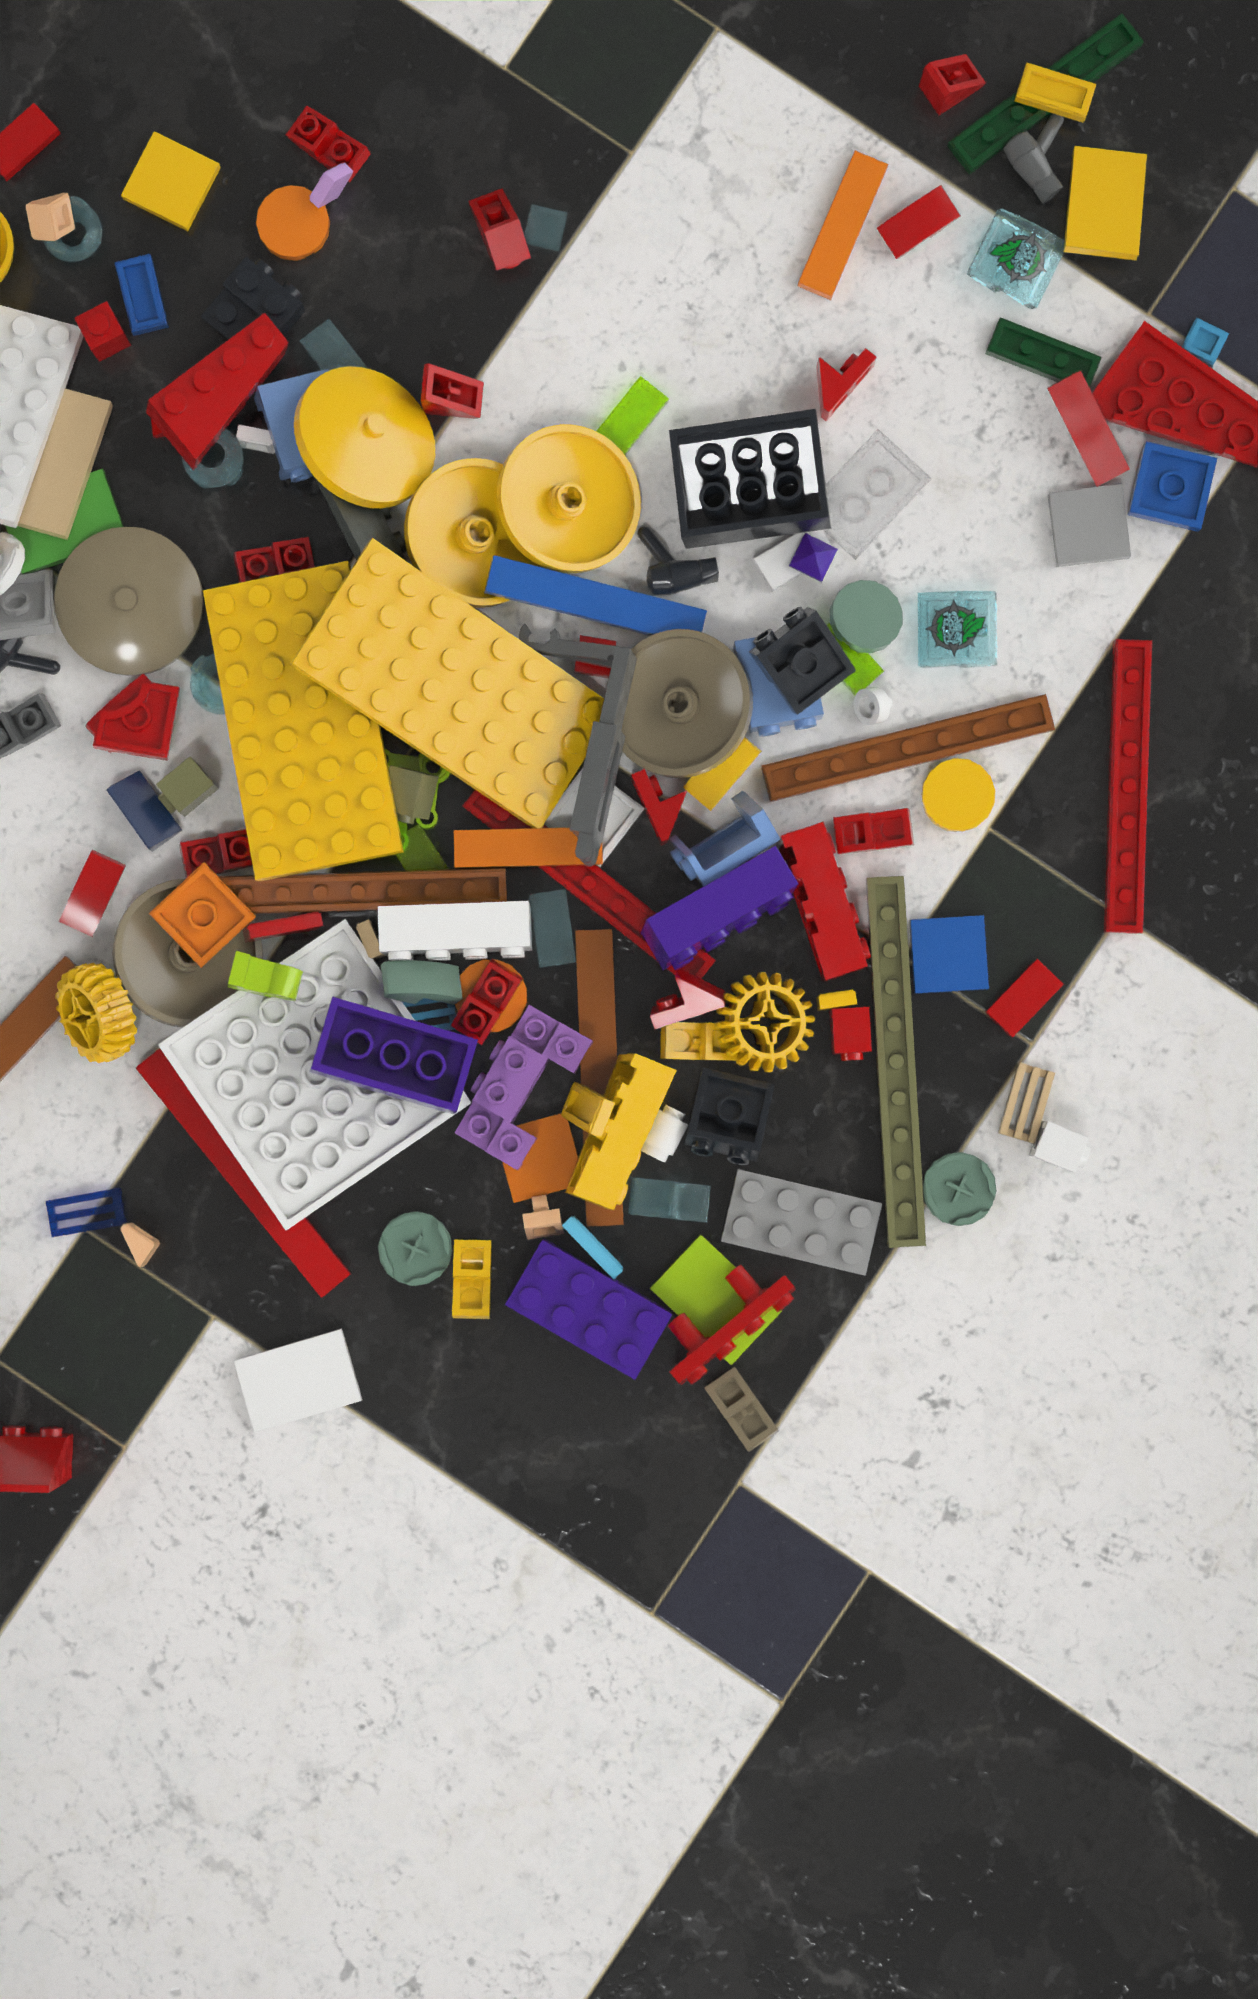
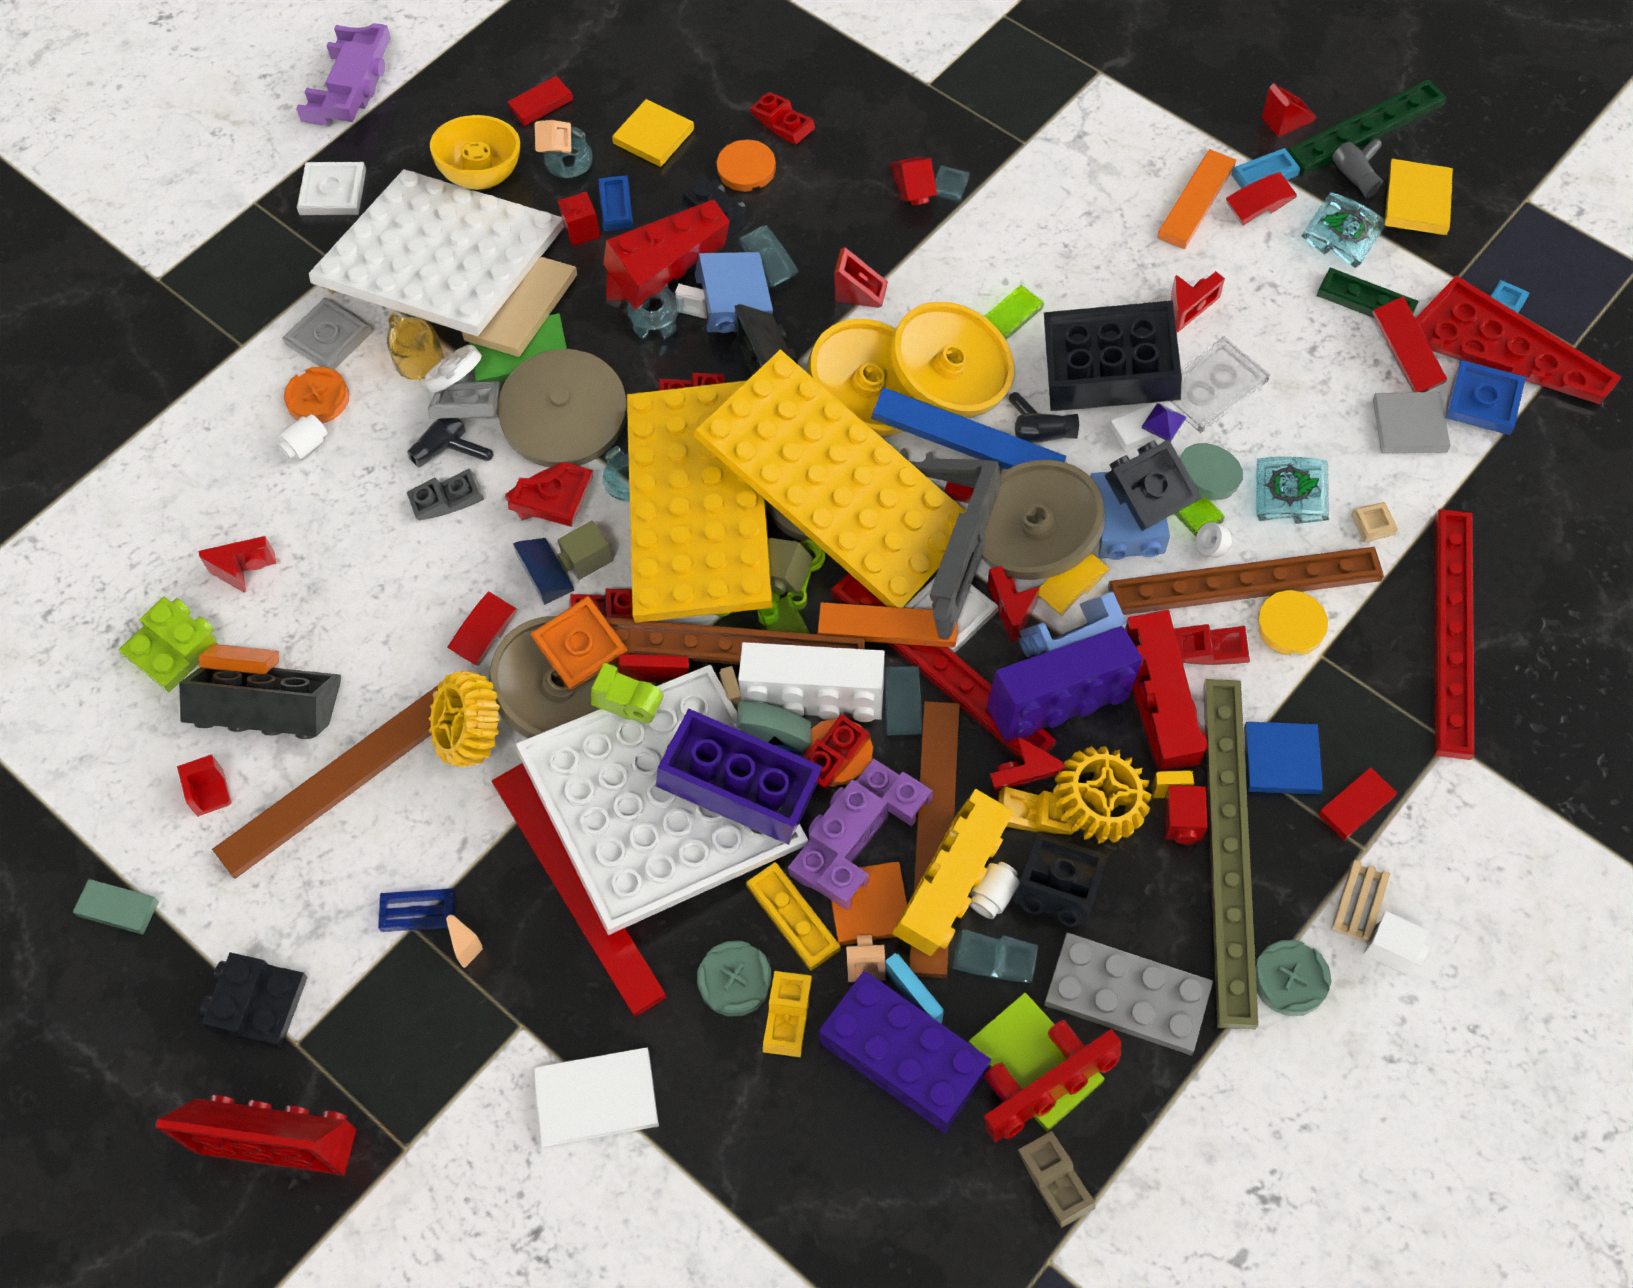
camera: 15 degrees right, 25 degrees down
yellow dish [294,366,435,508] -> none
lavender tile [309,163,354,208] -> none
yellow tile [561,1082,615,1138] -> none
yellow tile [1014,63,1096,123] -> none
none -> yellow tile [746,862,841,971]
none -> dark azure tile [1231,148,1300,189]
none -> tan tile [1351,502,1398,543]

